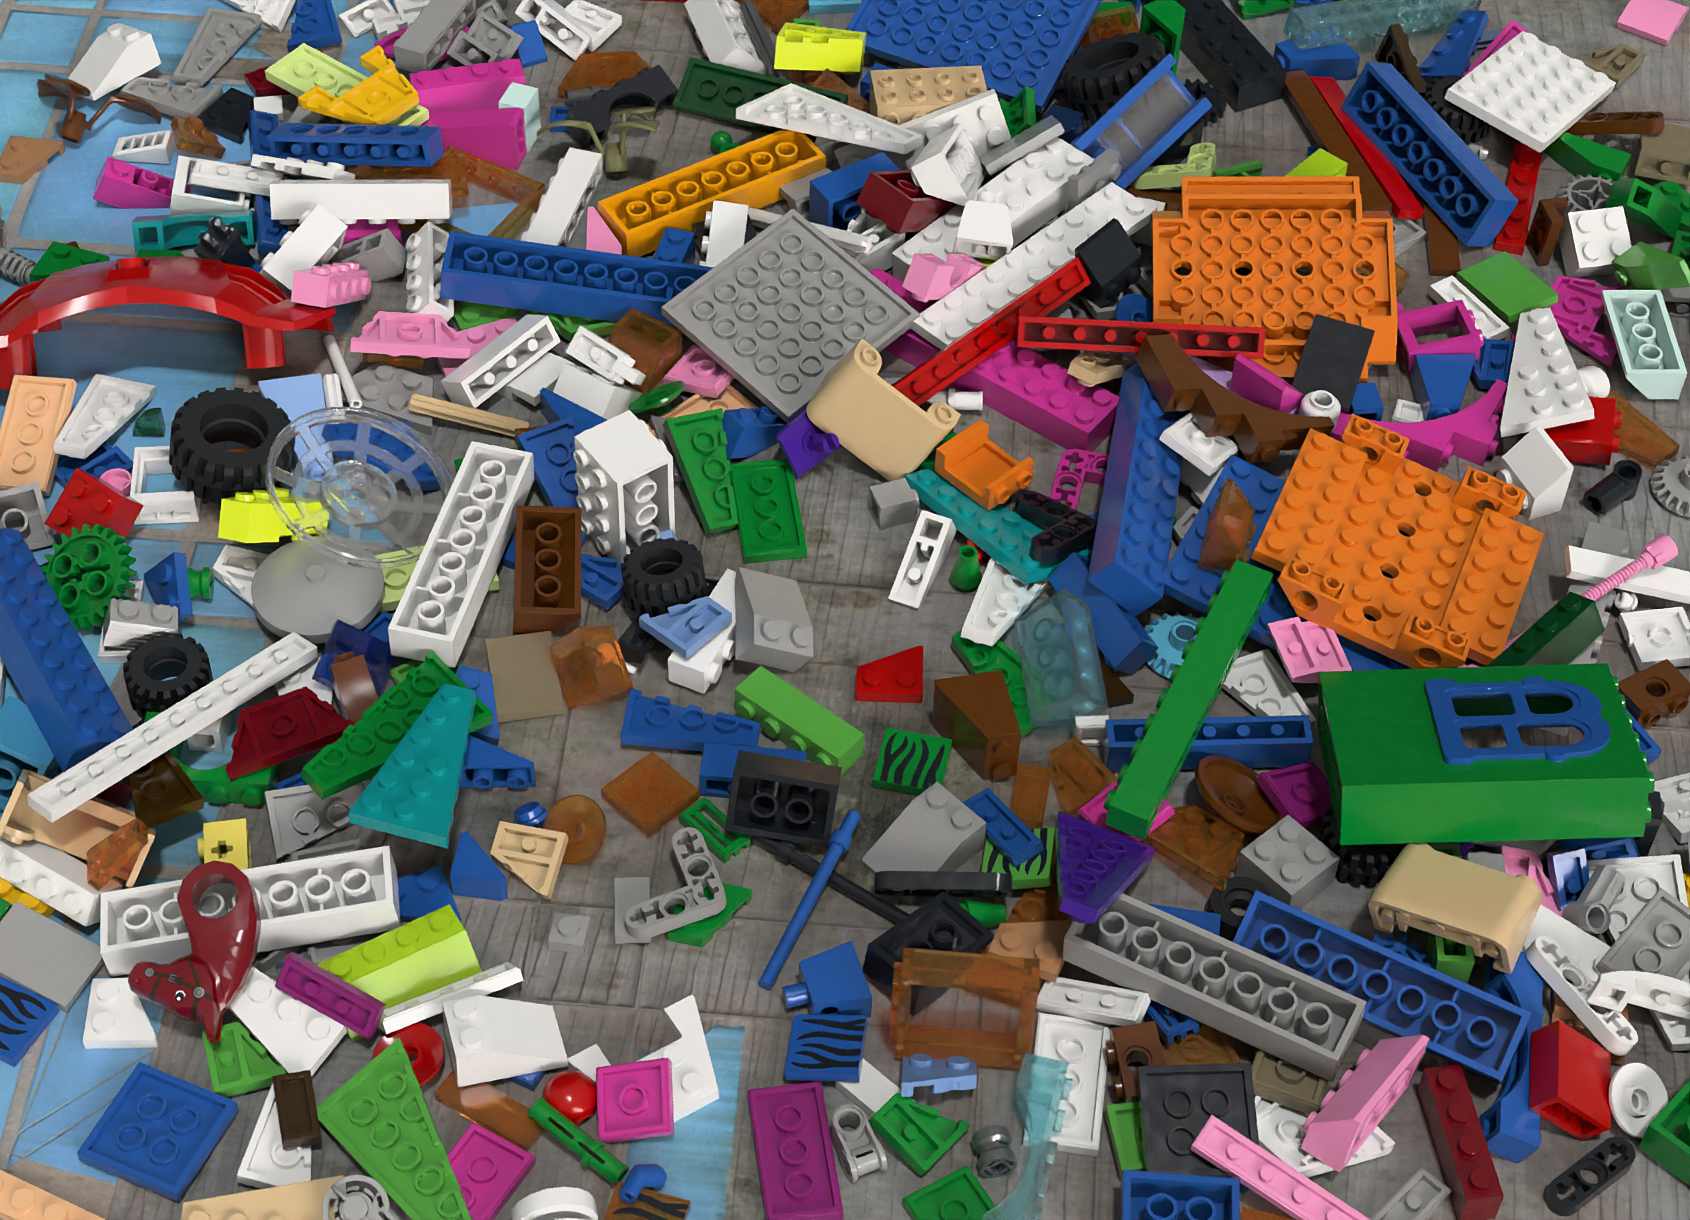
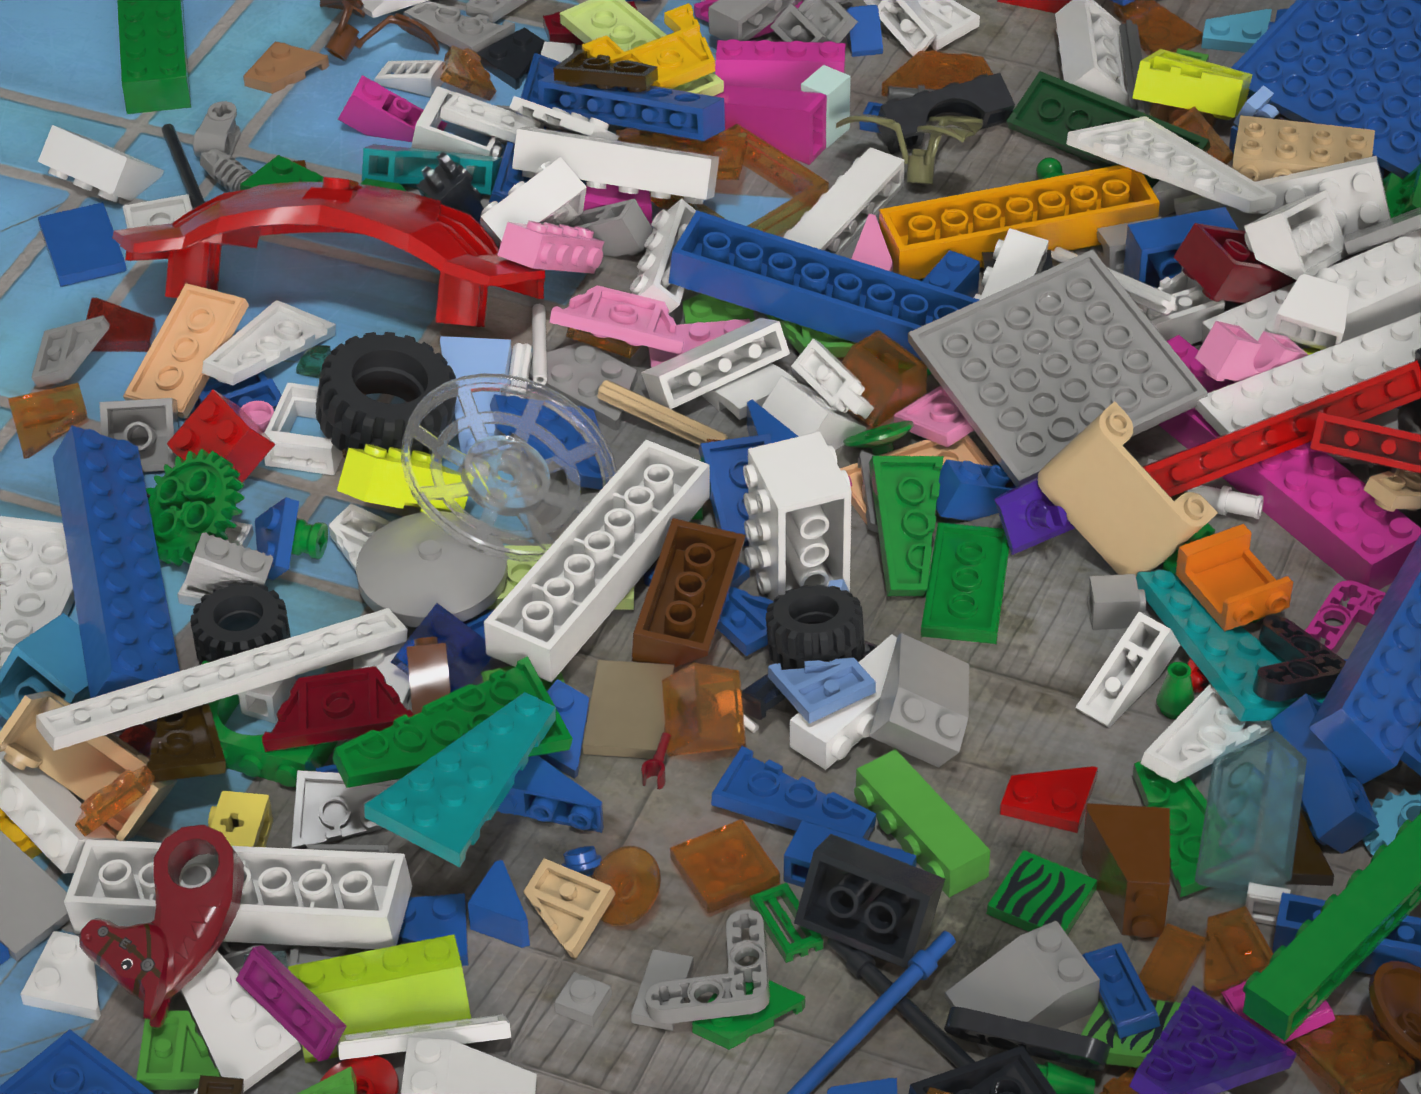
camera: 20 degrees right, 5 degrees down
none -> dark brown wing [553,50,658,92]
none -> dark red hand [641,732,671,789]
none -> light blue tile [1234,85,1279,126]

